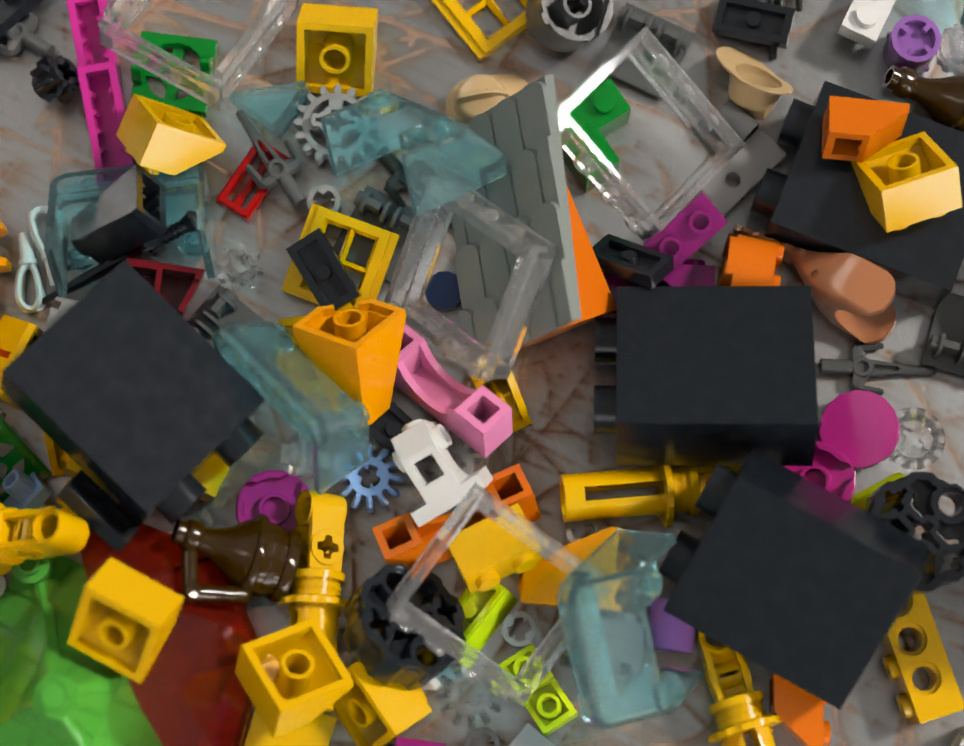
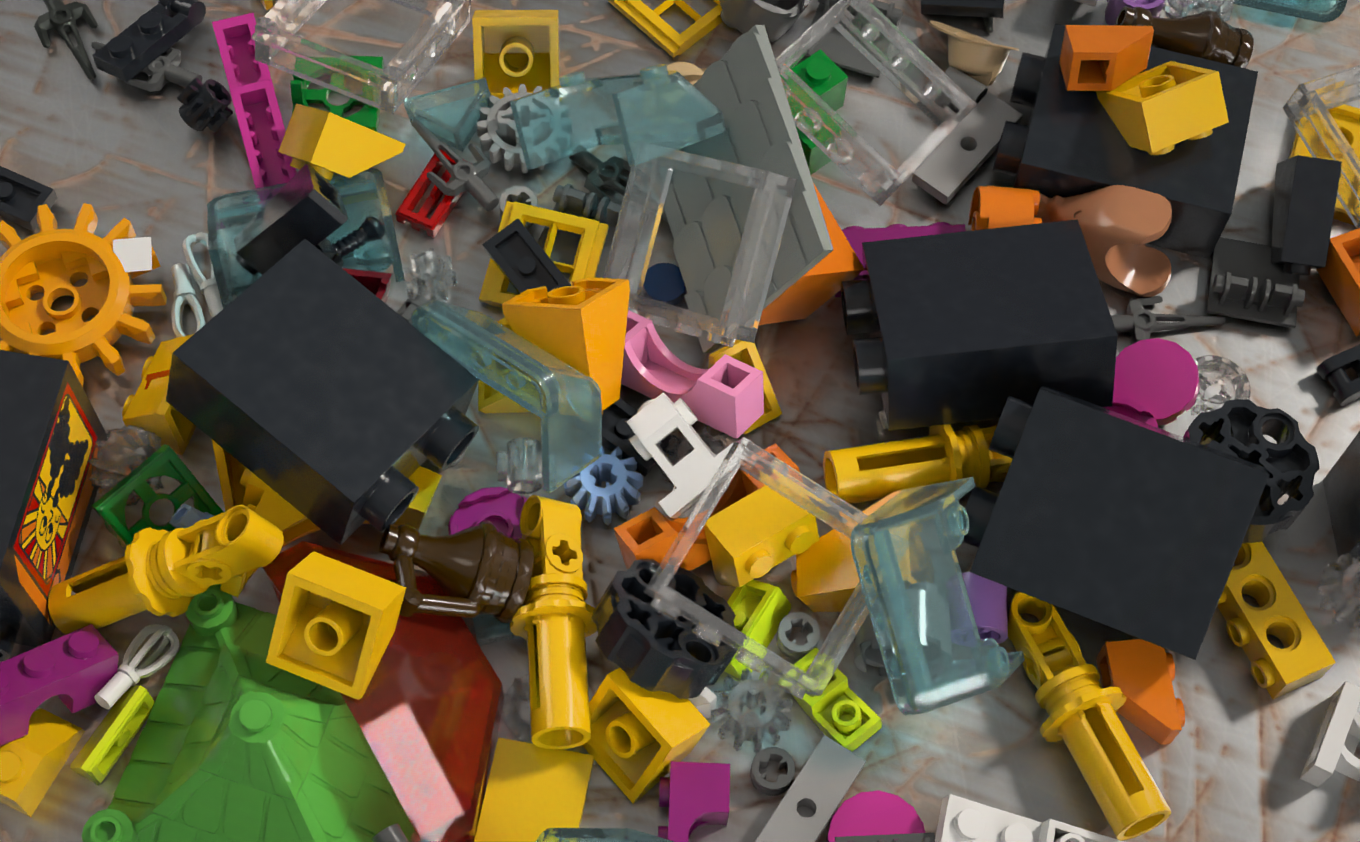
camera: 10 degrees left, 15 degrees down
black plate [57,470,141,553] -> none
yellow slope [235,617,354,738] -> none
black plate [592,234,674,290] -> none
magenta bracket [643,188,727,273] -> none

